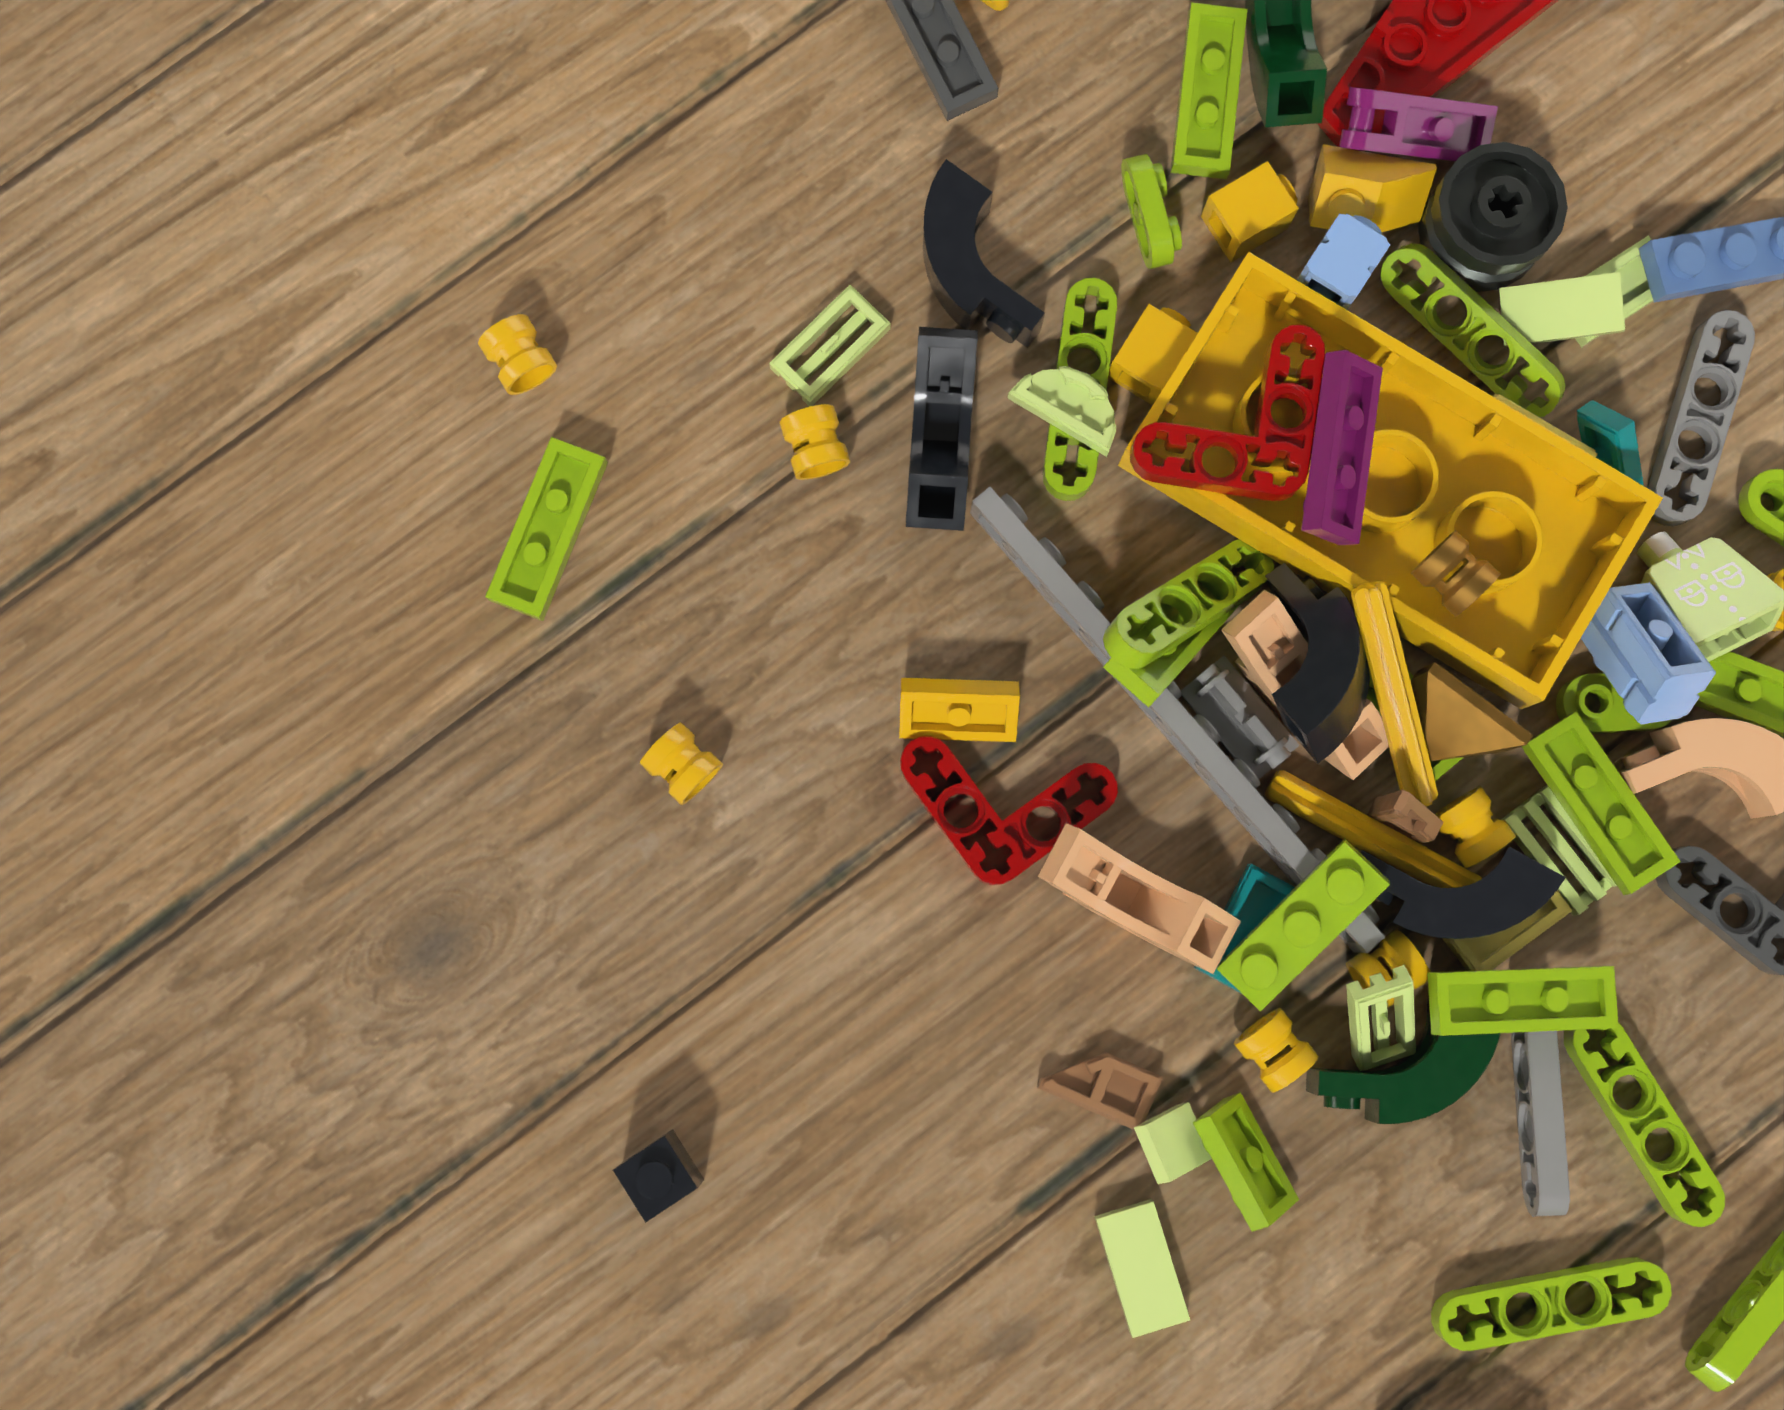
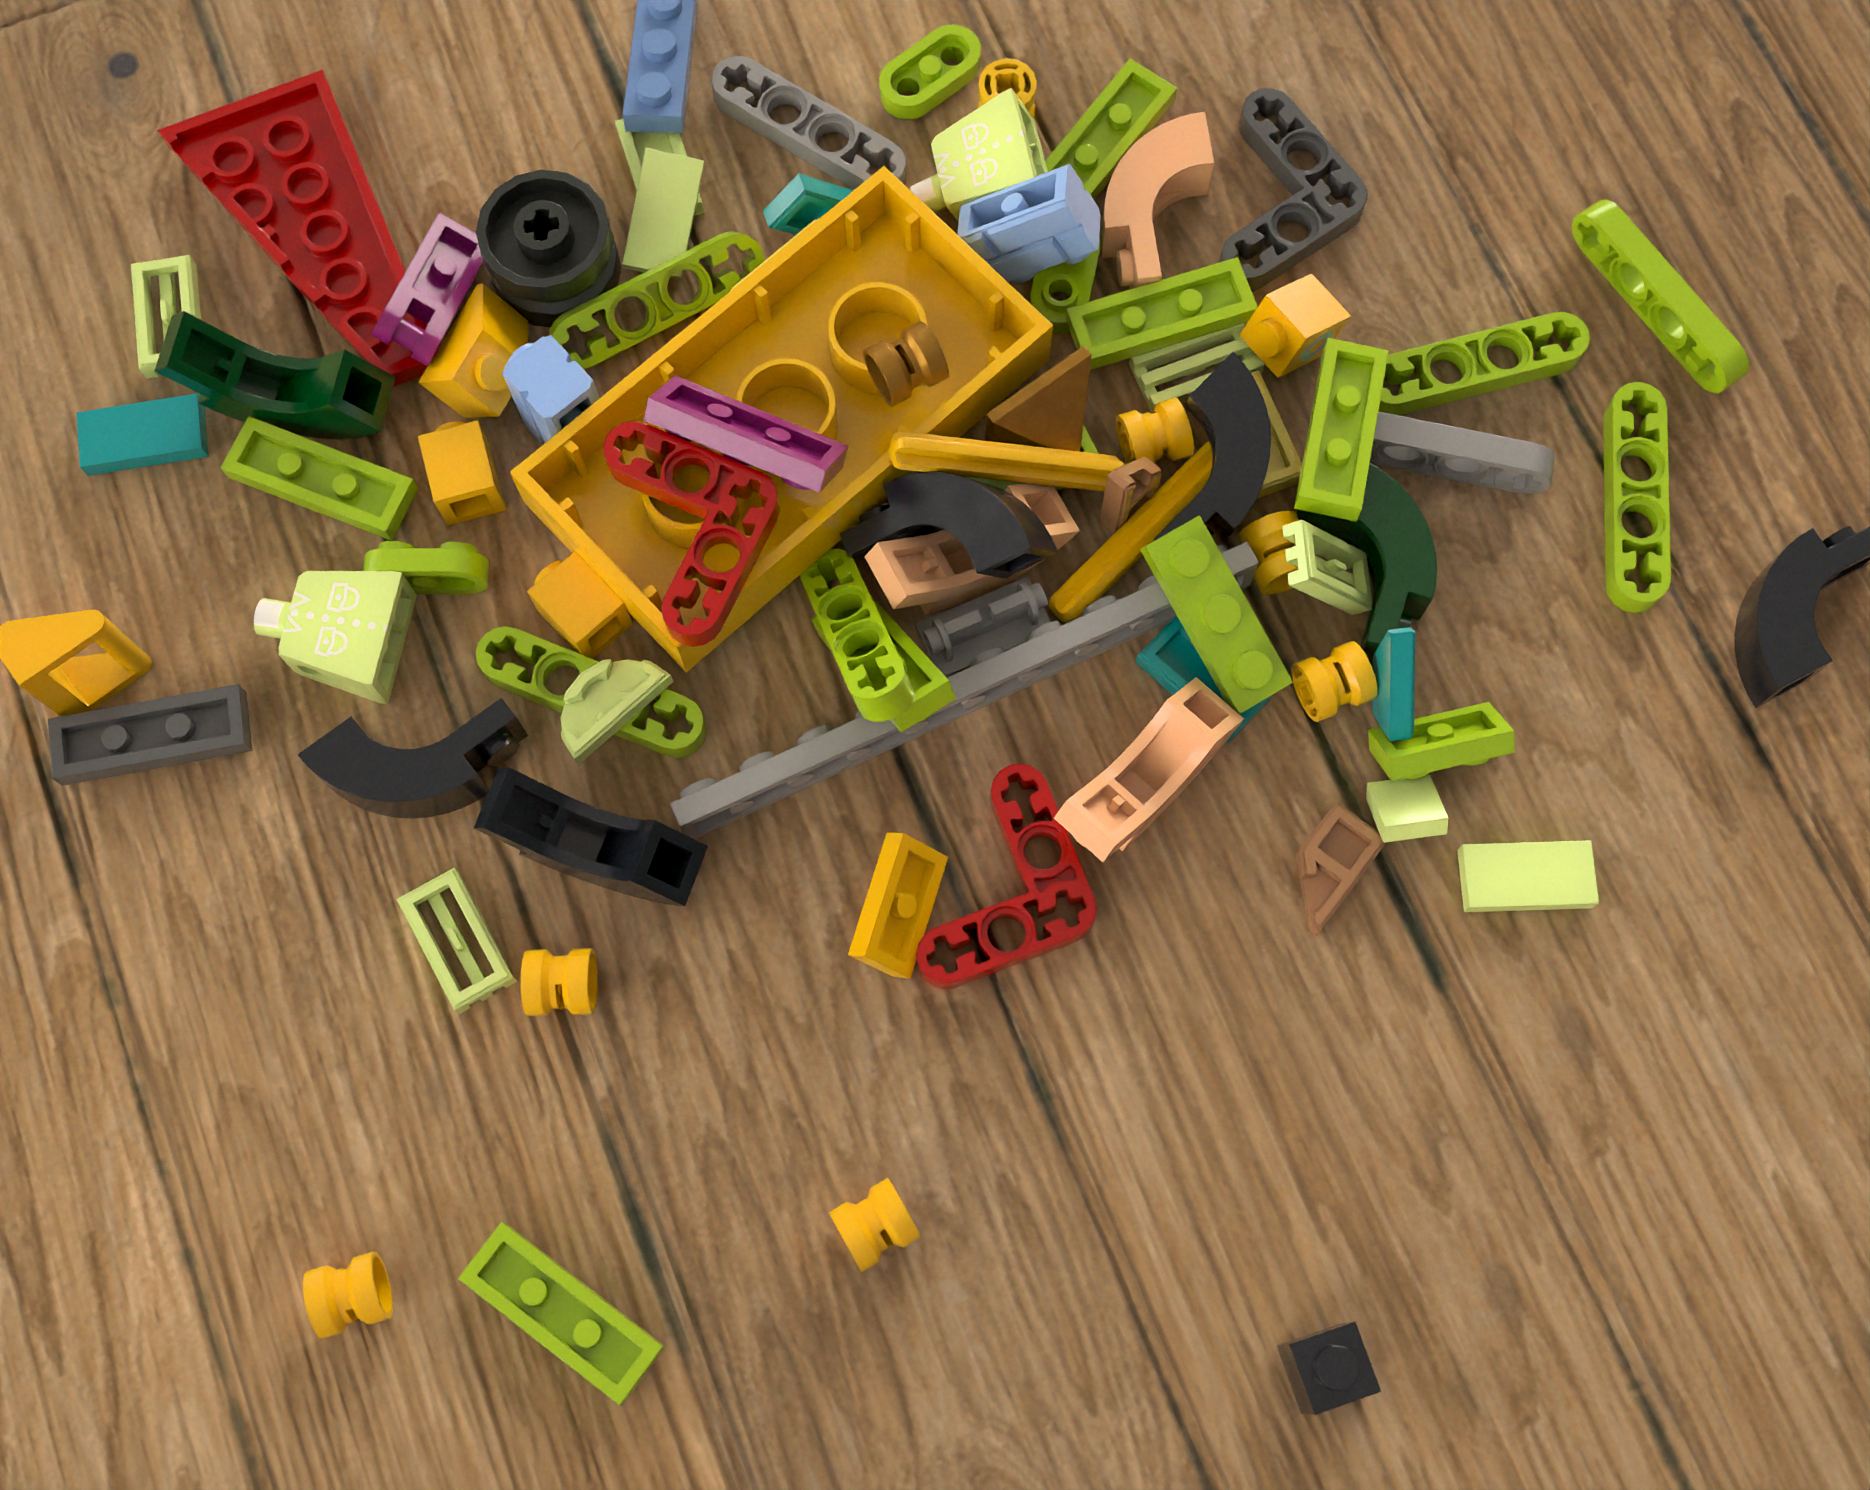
camera: 75 degrees left, 10 degrees down
none -> yellowish green torso [254,571,417,704]
none -> yellow brick [1239,273,1351,378]
none -> teal tile [1372,627,1416,742]

